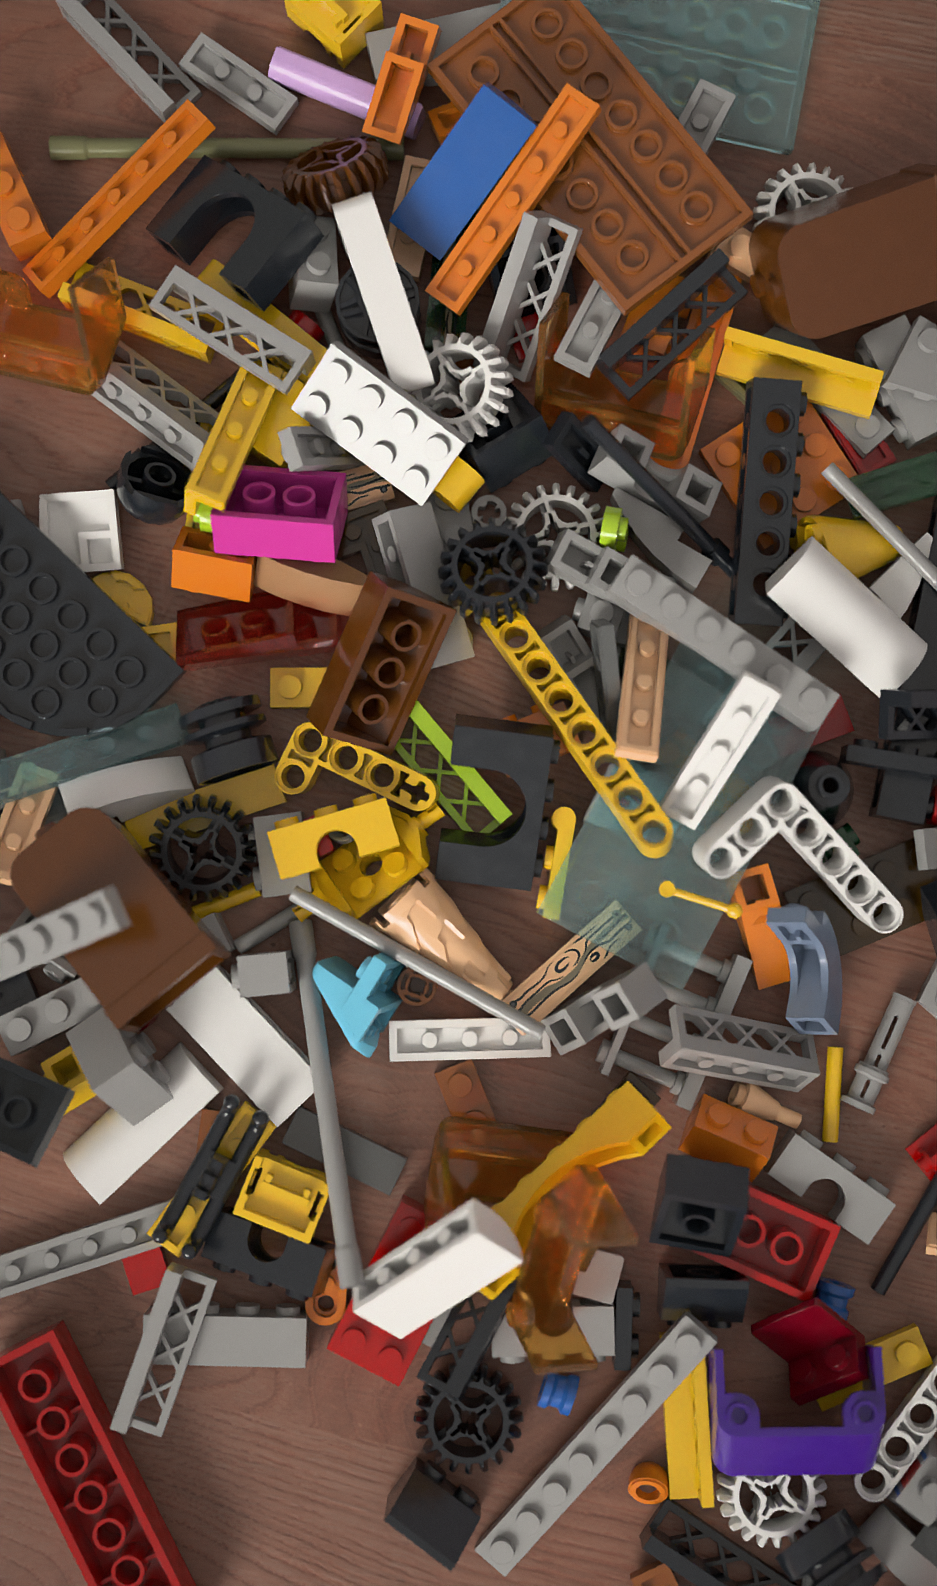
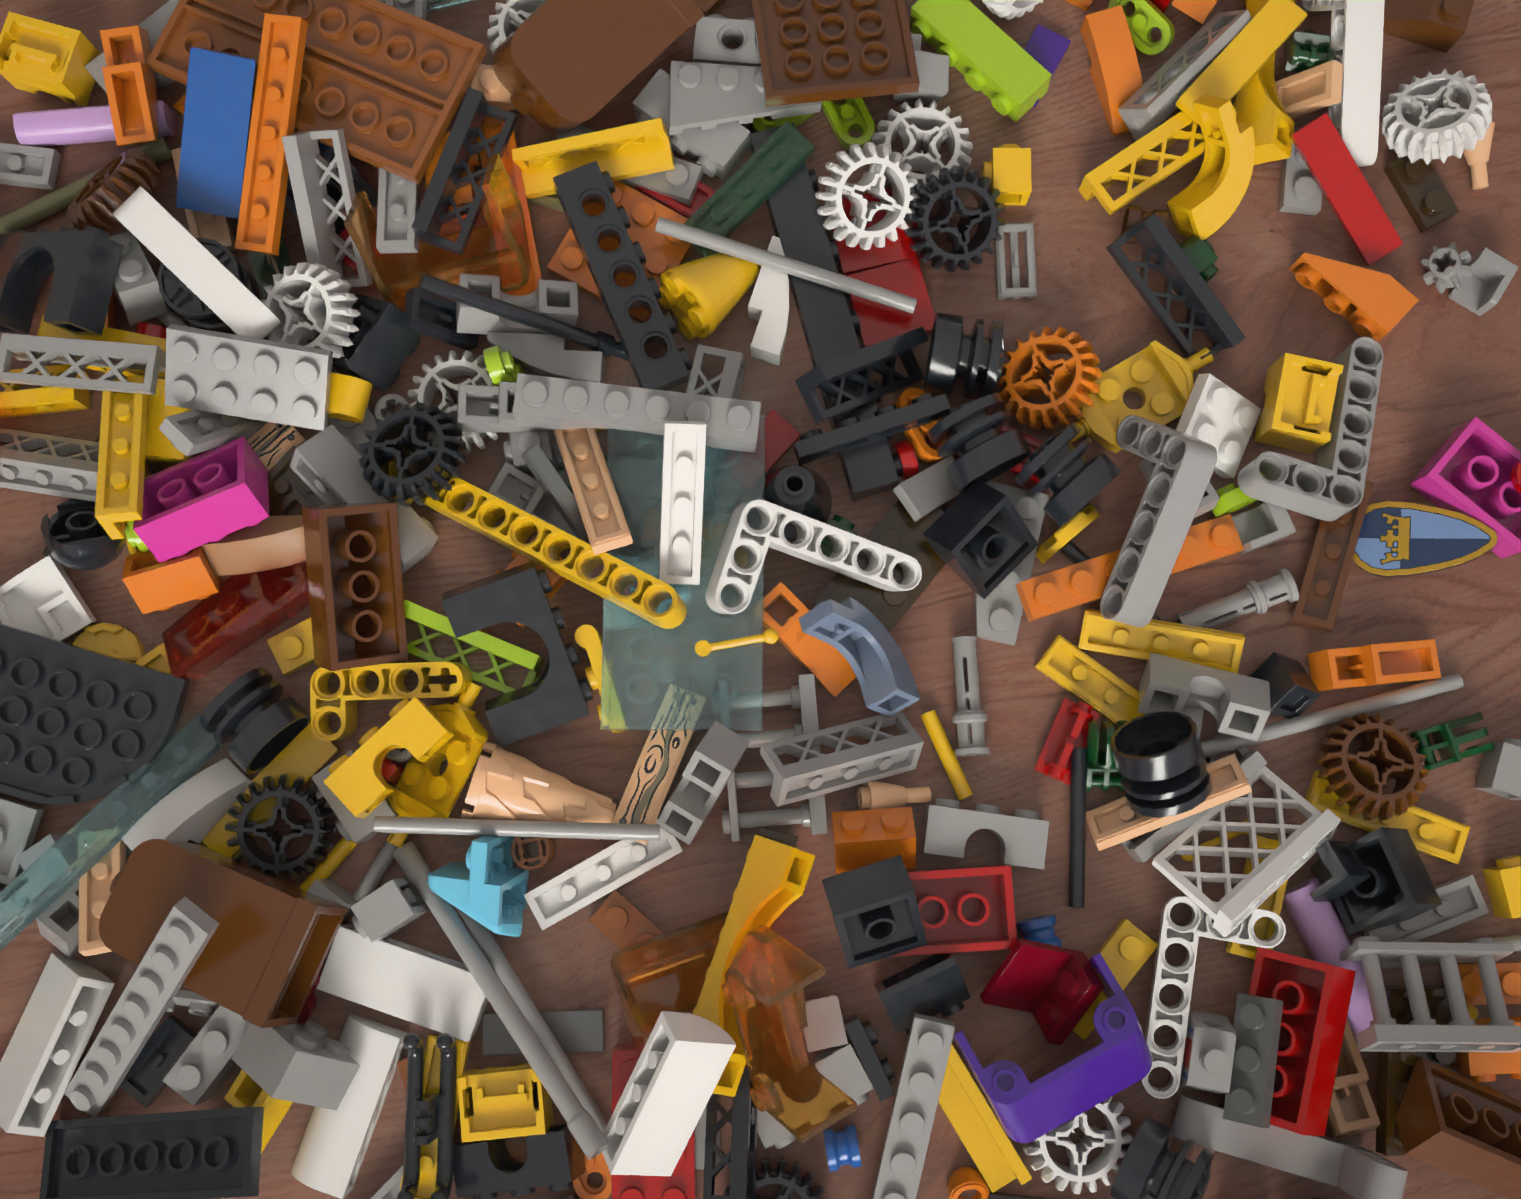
camera: 30 degrees left, 5 degrees down
white brick [765,536,928,698] -> none
none -> light grey piece [457,908,608,1133]

